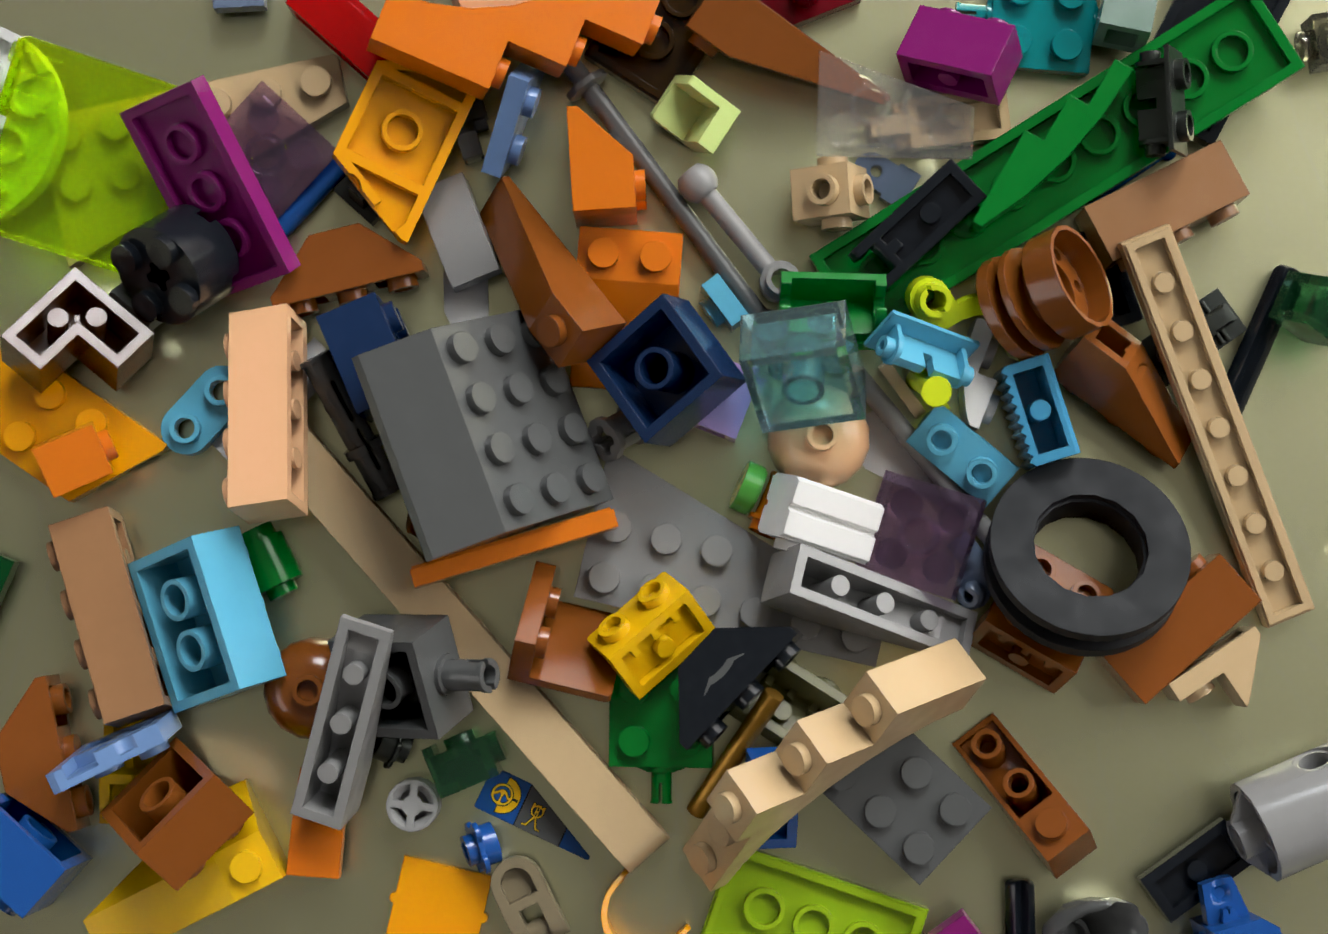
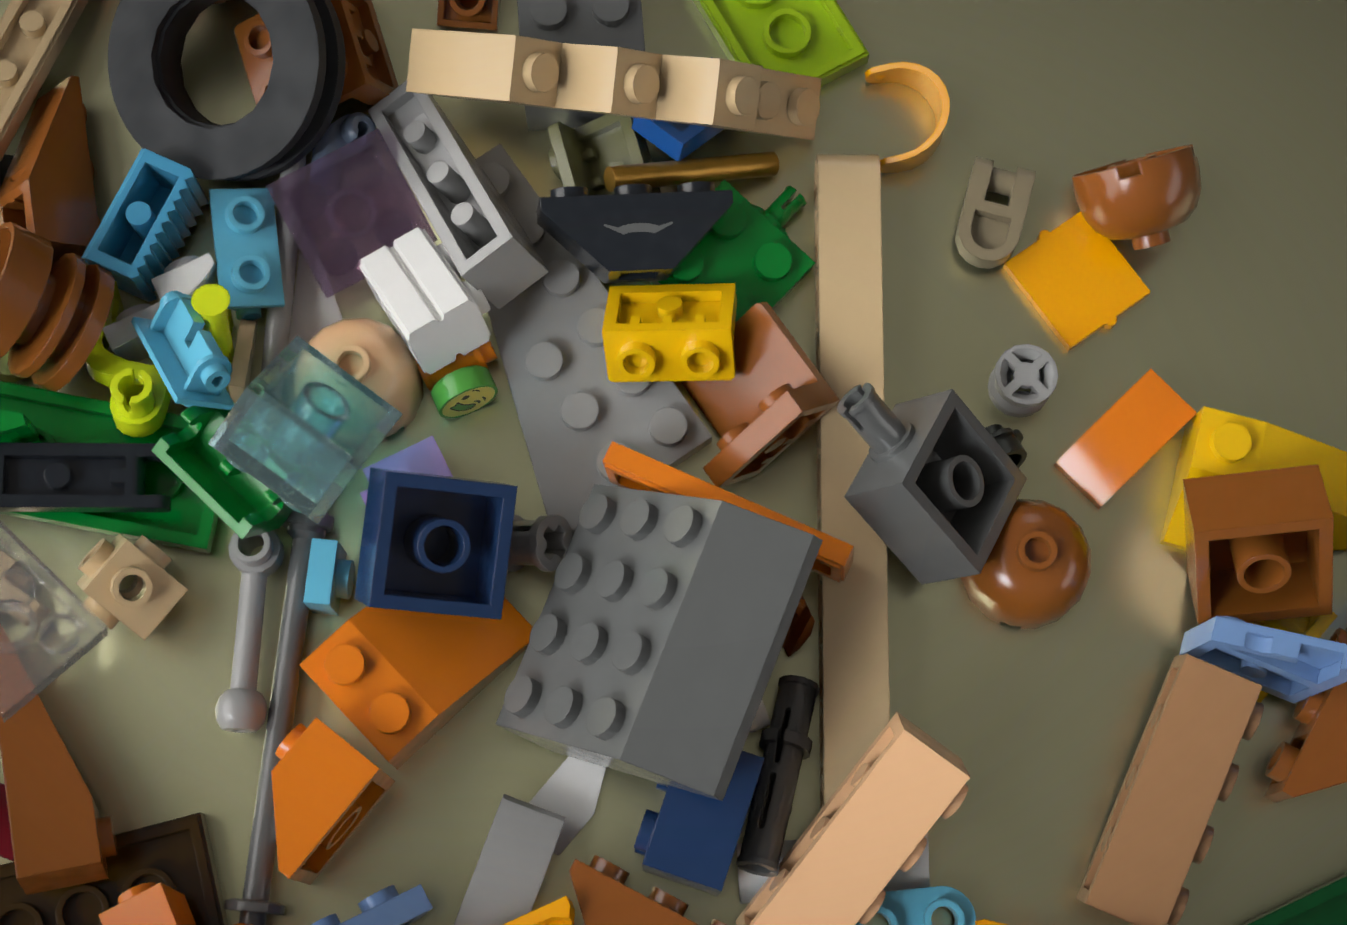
camera: 140 degrees left, 10 degrees down
medium azure brick [127,525,287,714] -> none
green brick [242,521,304,602] -> none
light grey slope [290,614,395,830] -> none
clear green brick [421,729,507,799] -> none
blue plate [460,822,502,874] -> none
sticker [475,766,590,860] -> none
dark orange slope [479,176,627,368] -> none
yellowish green panel [650,75,741,154] -> none
sand blue piece [855,152,921,206] -> none

